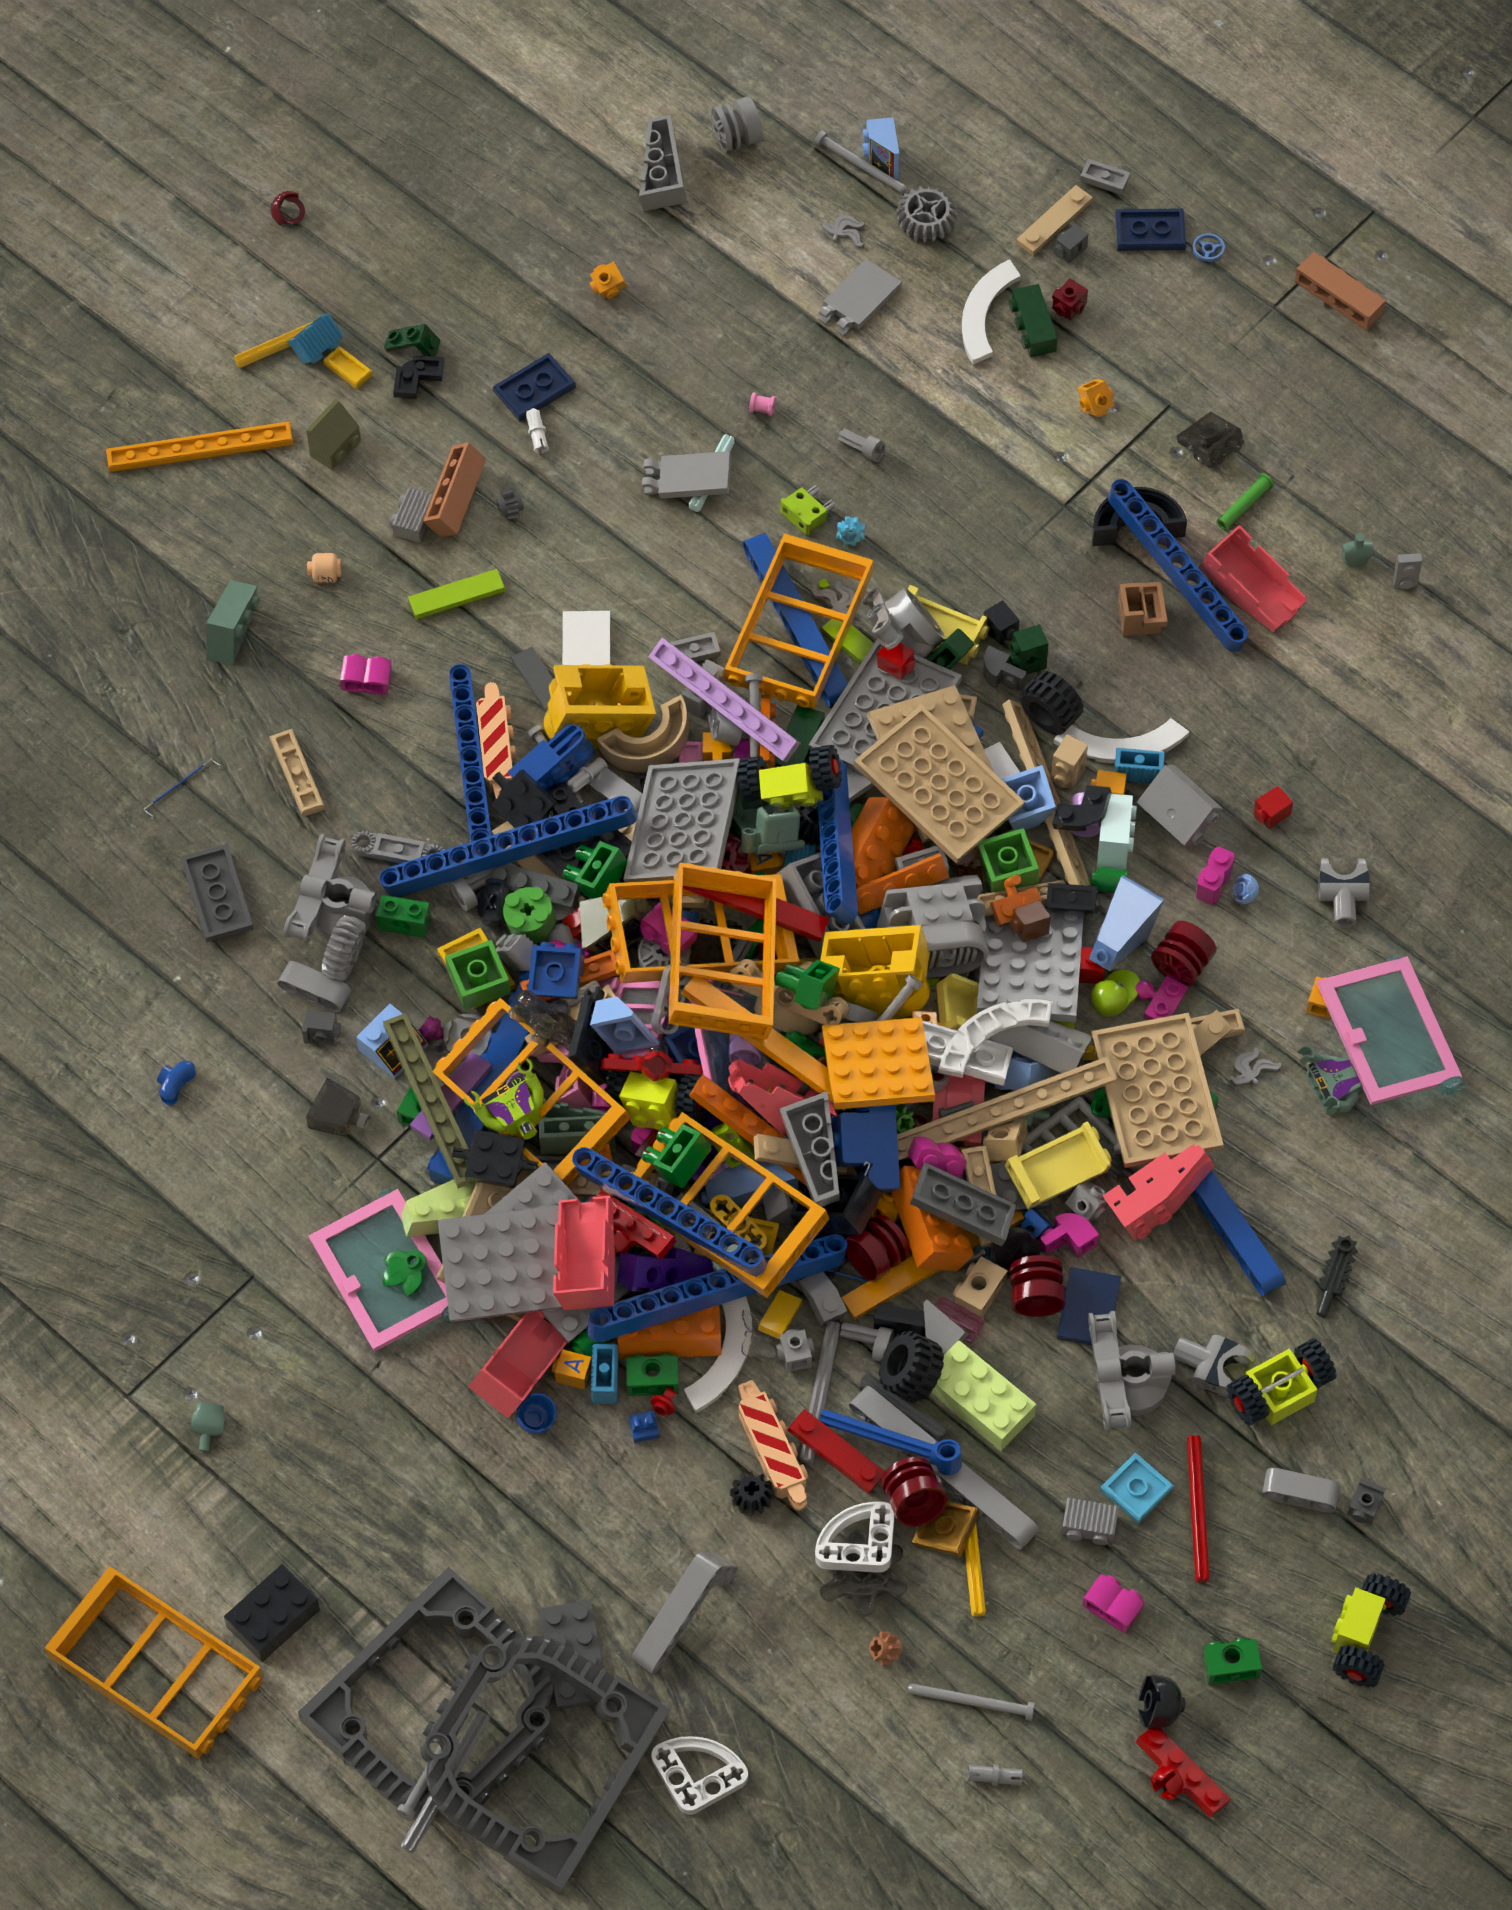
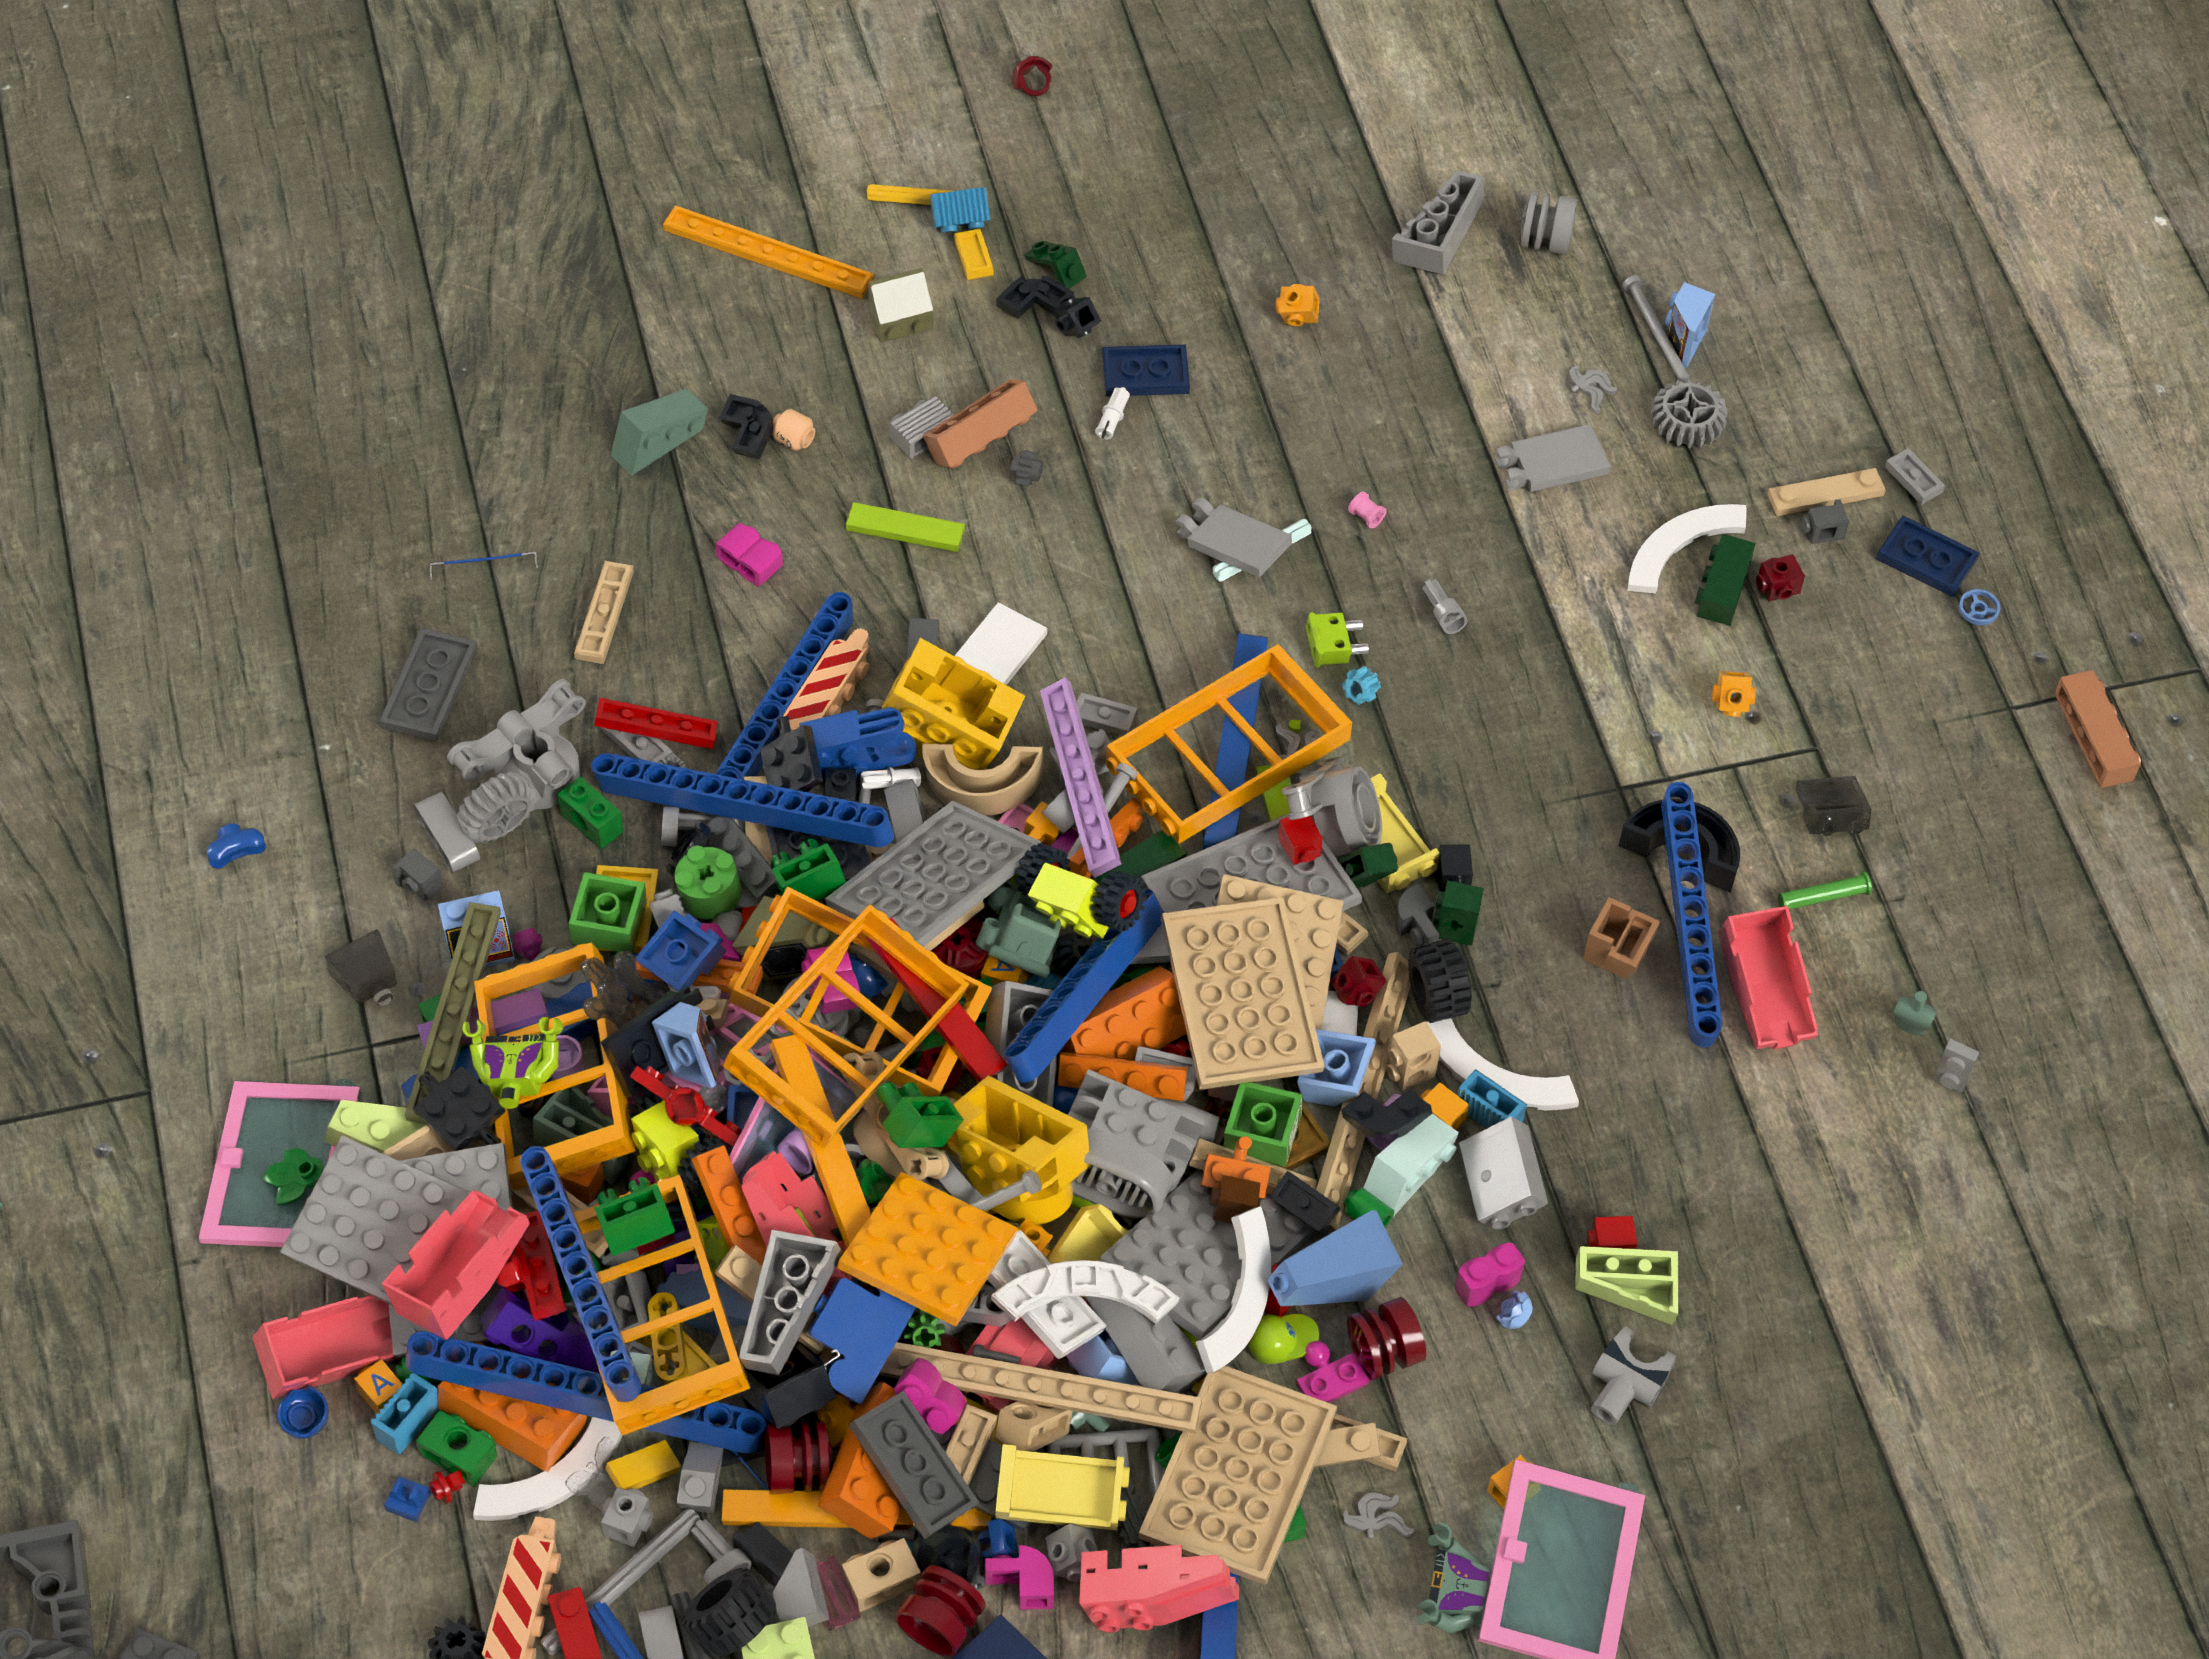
camera: 30 degrees right, 5 degrees down
none -> red plate [594,697,717,749]
none -> black plate [719,394,773,459]
none -> black brick [1053,295,1102,338]
none -> white tile [1196,1206,1271,1373]
none -> dark red brick [1330,955,1387,1007]
none -> yellowish green wedge [1575,1246,1678,1325]

